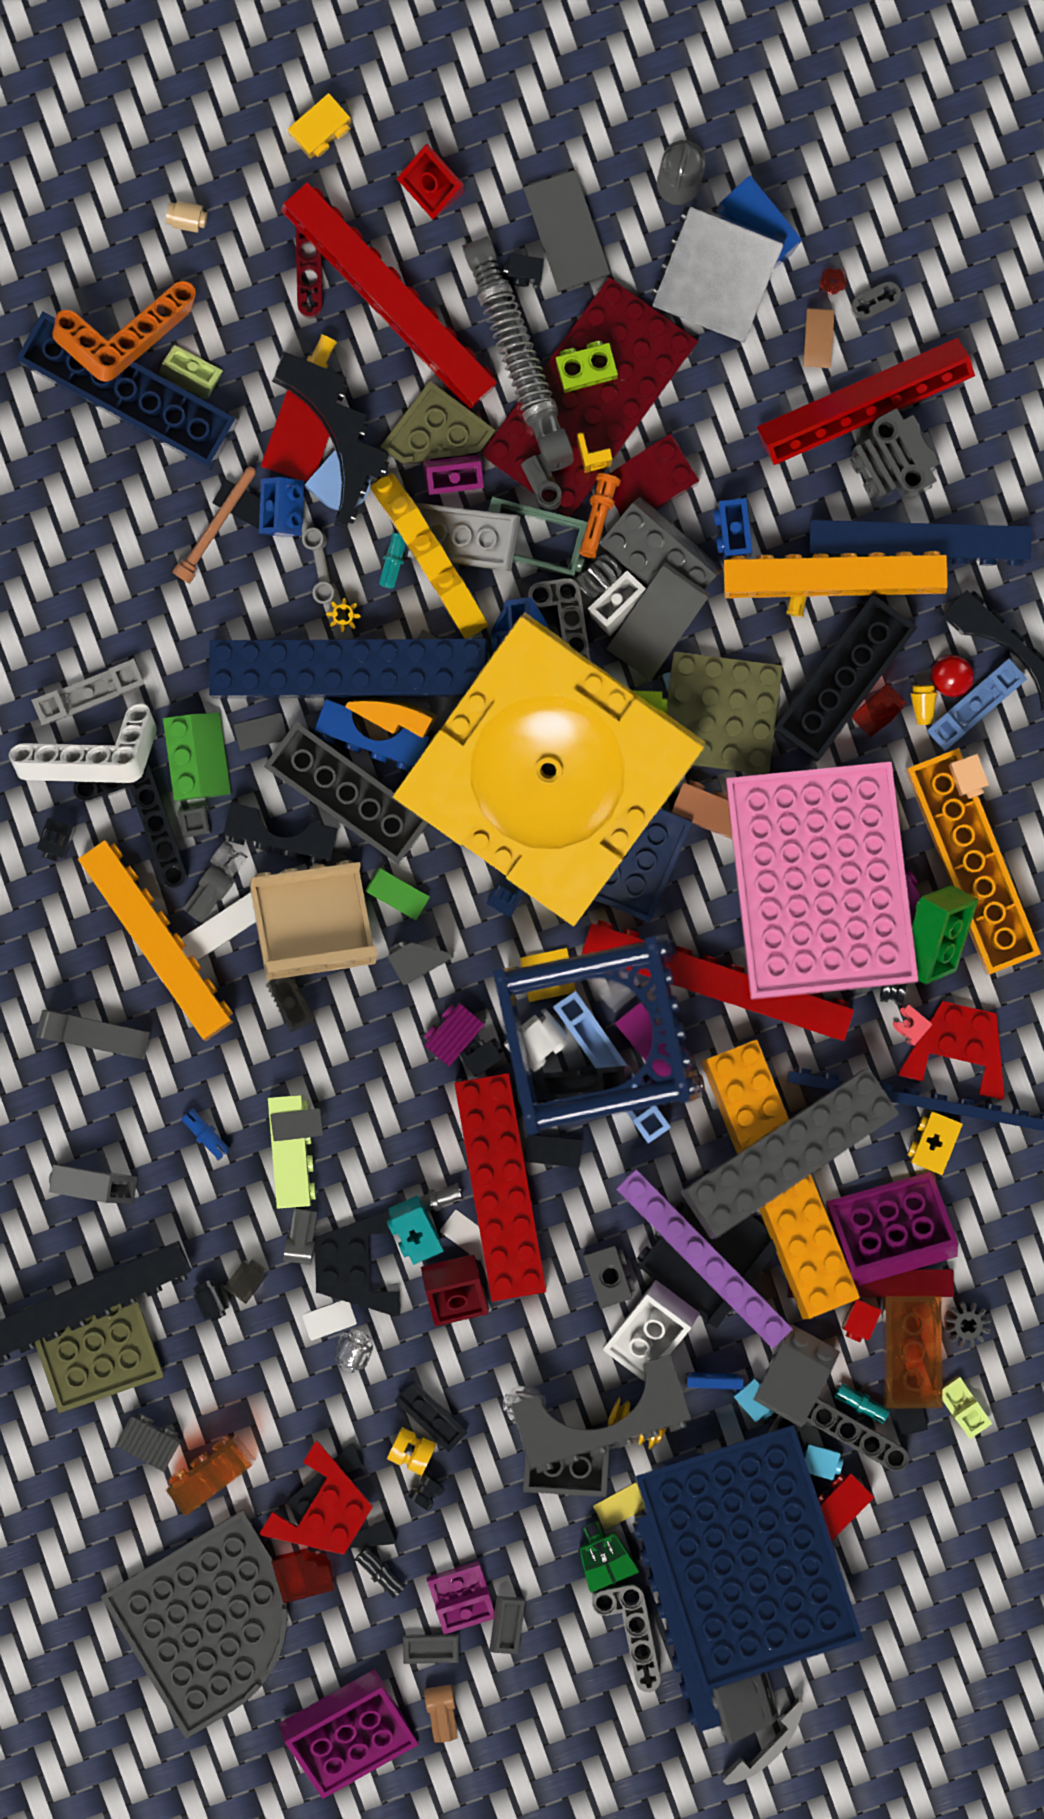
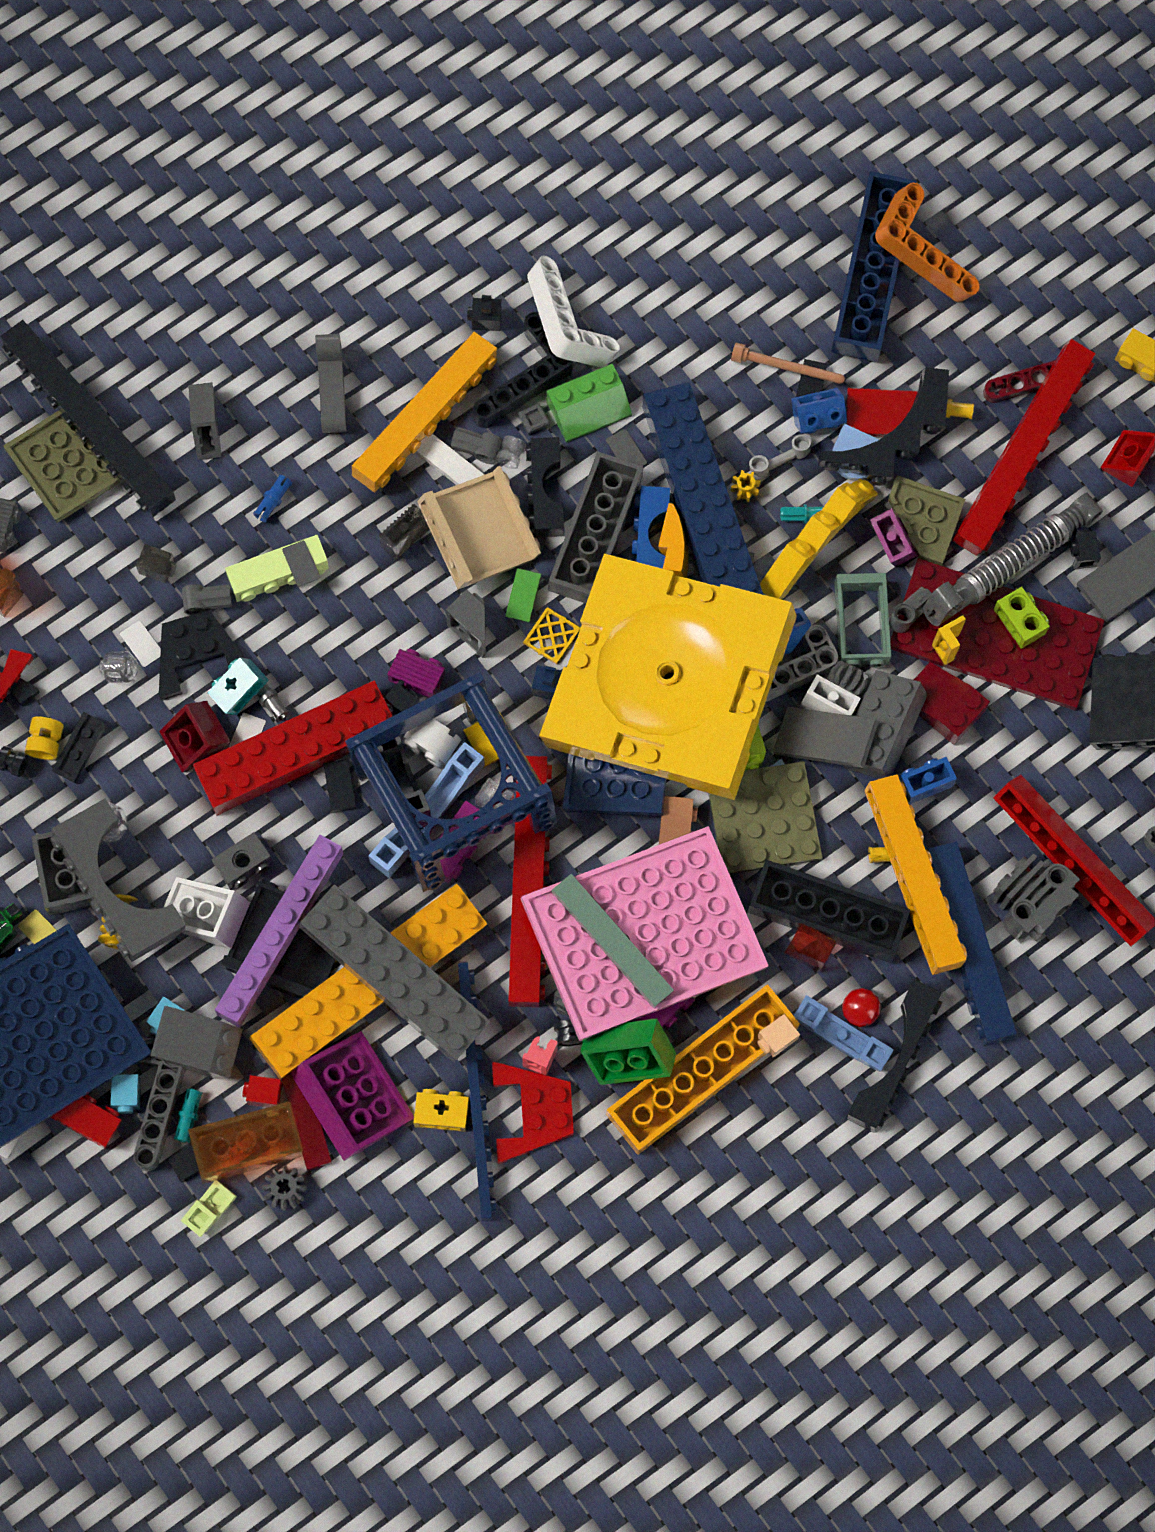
camera: 65 degrees right, 15 degrees down
light grey slope [31,659,144,726] -> none
yellowish green slope [159,345,223,400] -> none
tan brick [166,201,208,233] -> none
black brick [193,1278,229,1322] -> none
light grey tile [407,503,520,571] -> none
orange pin [579,473,621,558] -> none
blue tile [685,1372,743,1390] -> none
medium nougat slope [803,308,834,368] -> none
yellow cone [910,685,937,725] -> none
none -> yellow window [523,607,580,665]
none -> sand green tile [551,874,674,1008]

